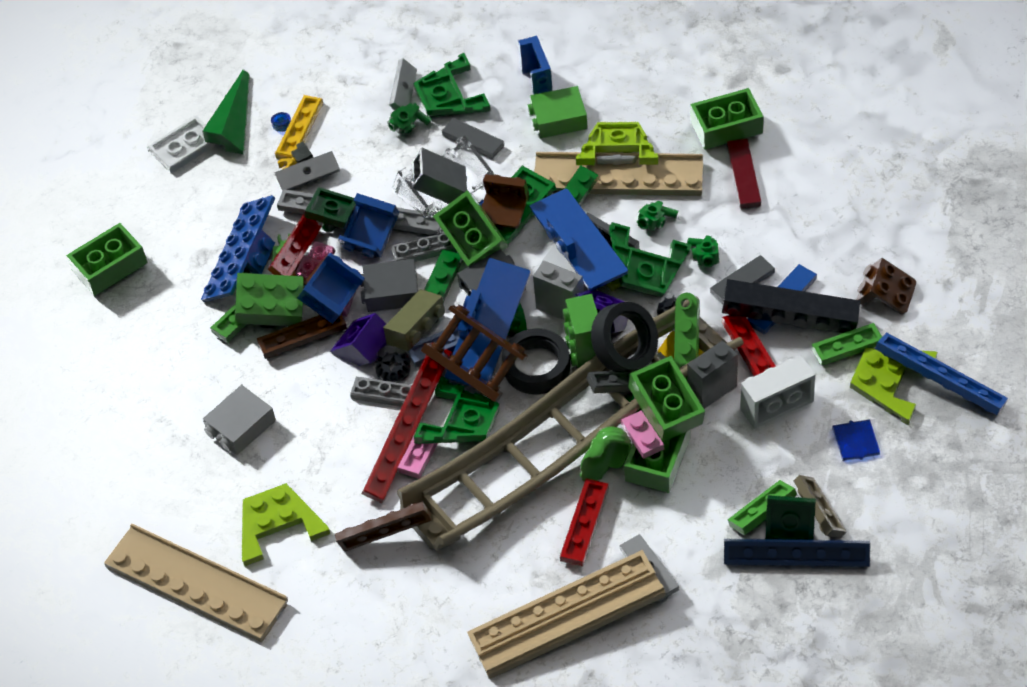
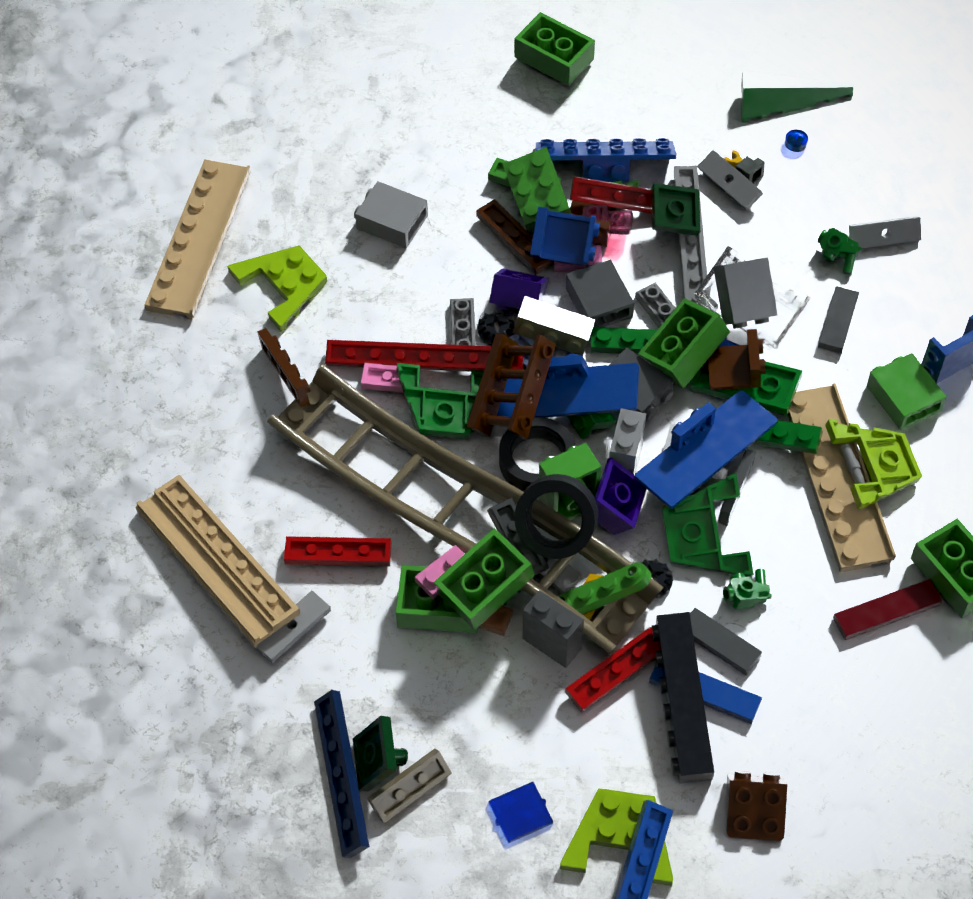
camera: 70 degrees right, 5 degrees up
white tile [146,115,217,174] -> none
yellow tile [275,95,323,159] -> none
blue panel [338,193,400,258] -> none
green wing [414,53,491,116] -> none
bright green hair [580,426,632,481] -> none
green piece [636,201,678,231] -> none
bright green plate [727,480,797,535] -> none
white brick [740,355,816,429] -> none
bright green plate [812,323,882,366] -> none

